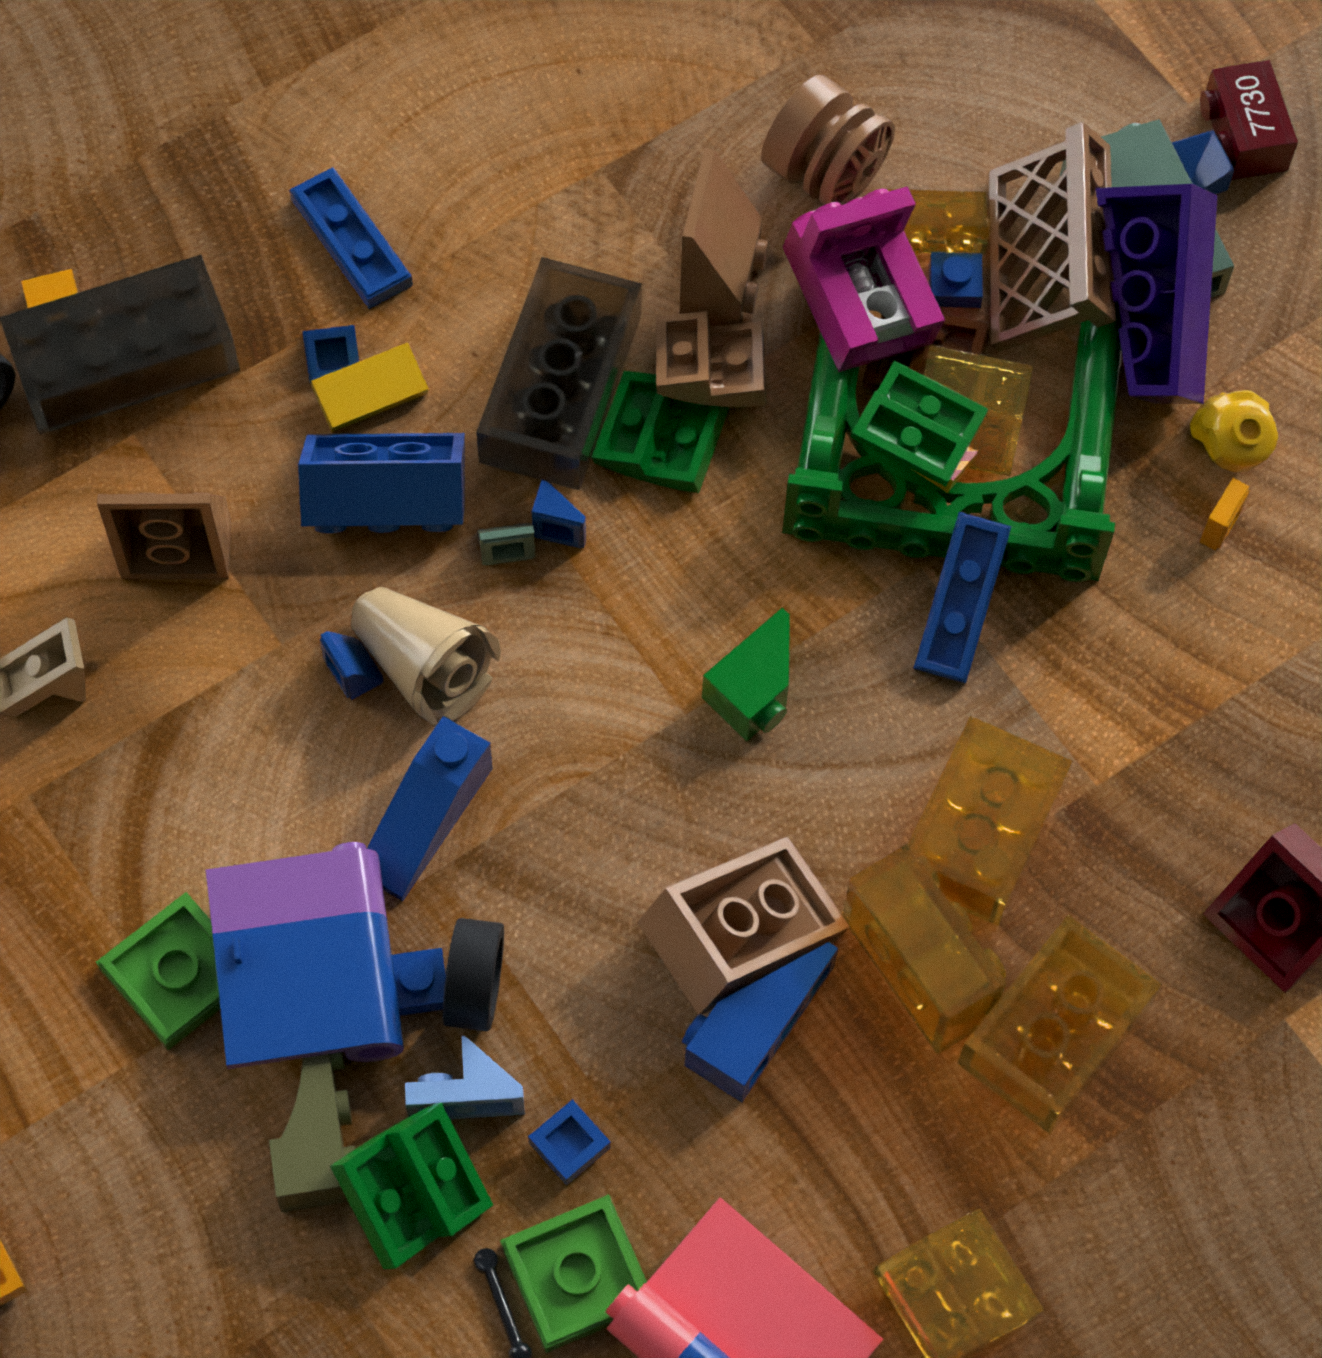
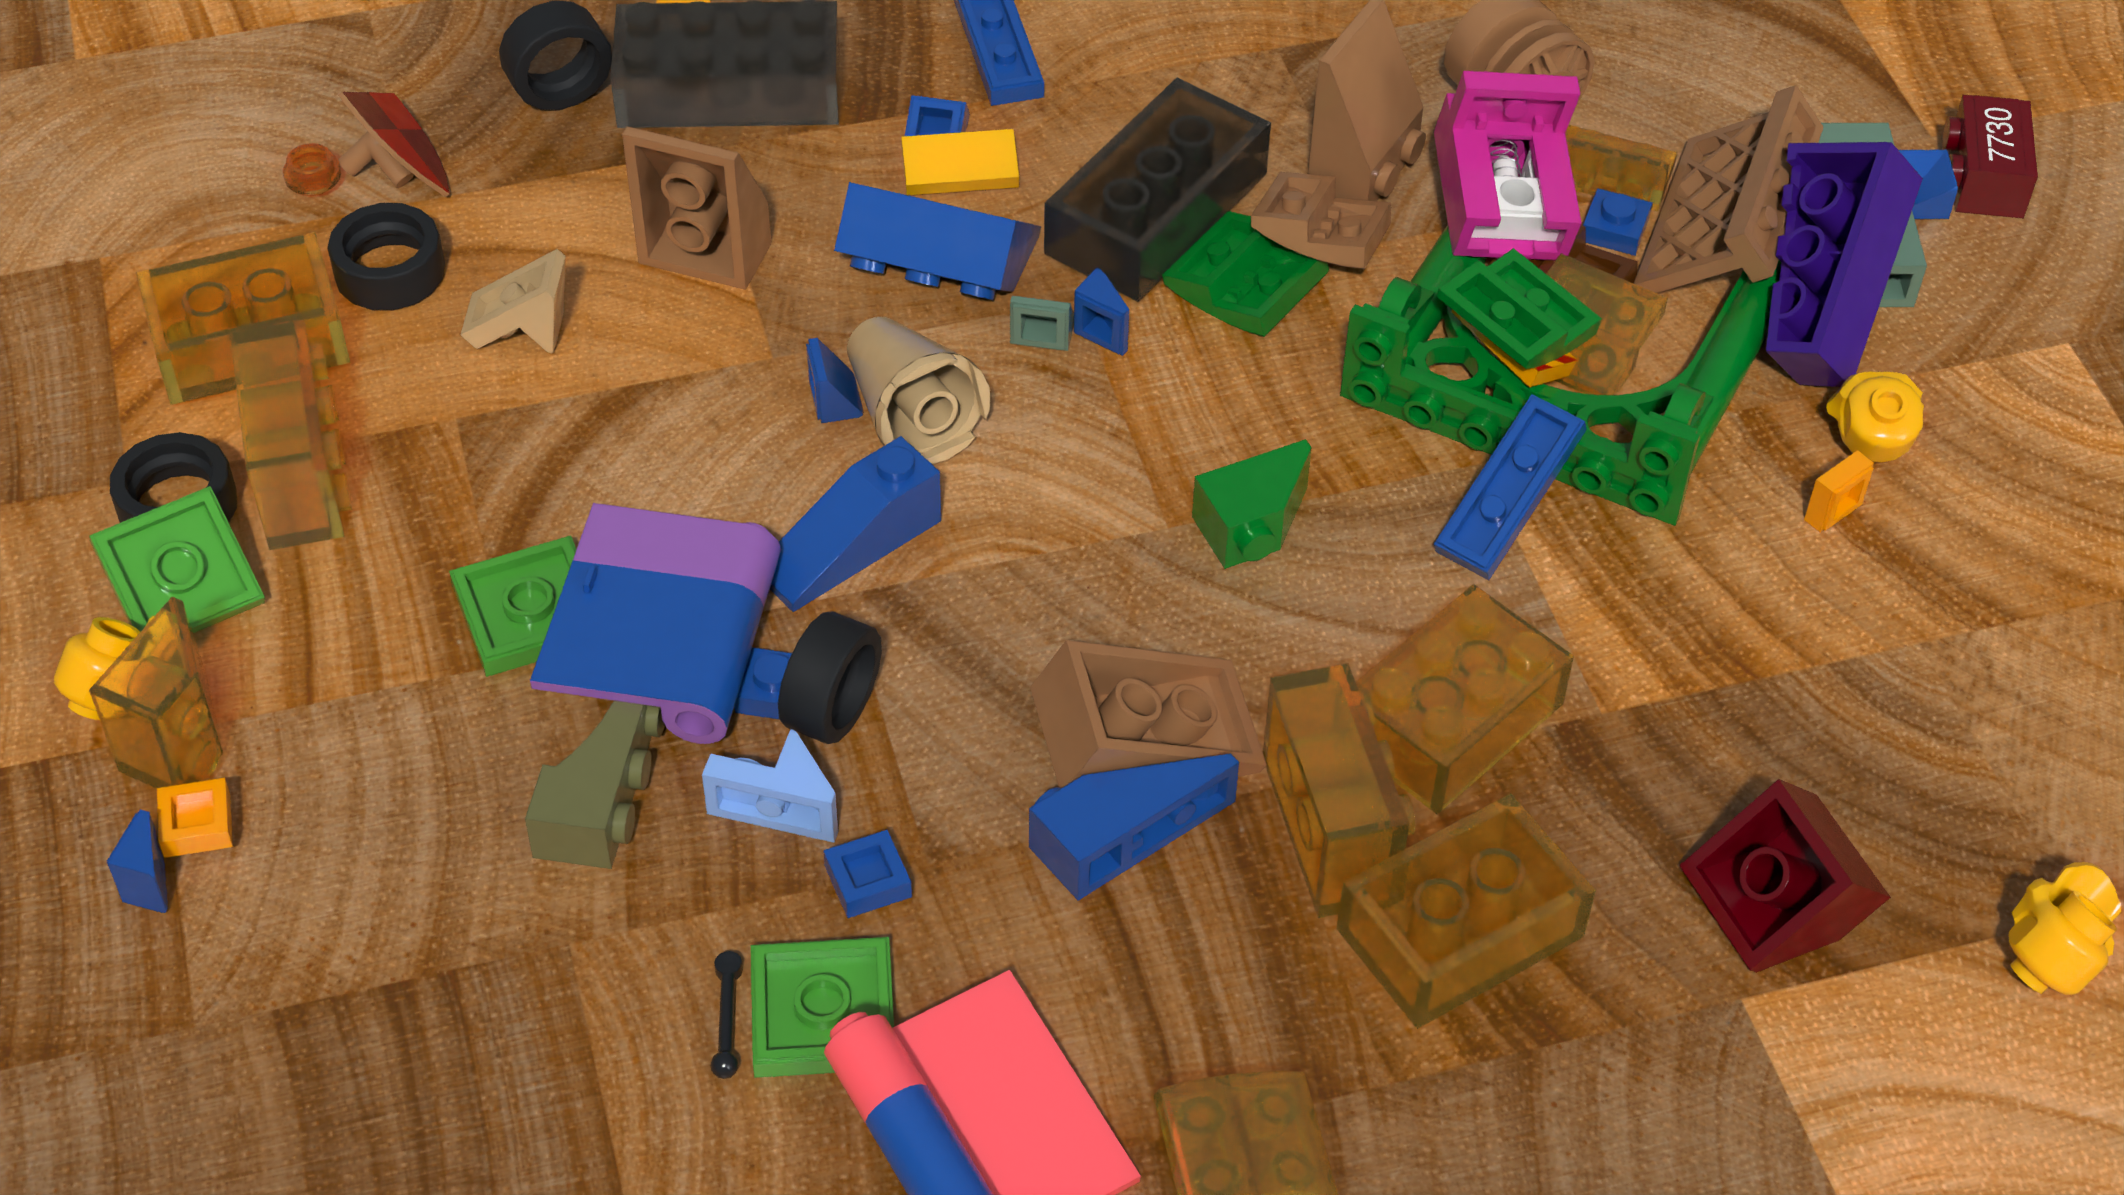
camera: 20 degrees right, 15 degrees down
green slope [330,1103,494,1269] -> none

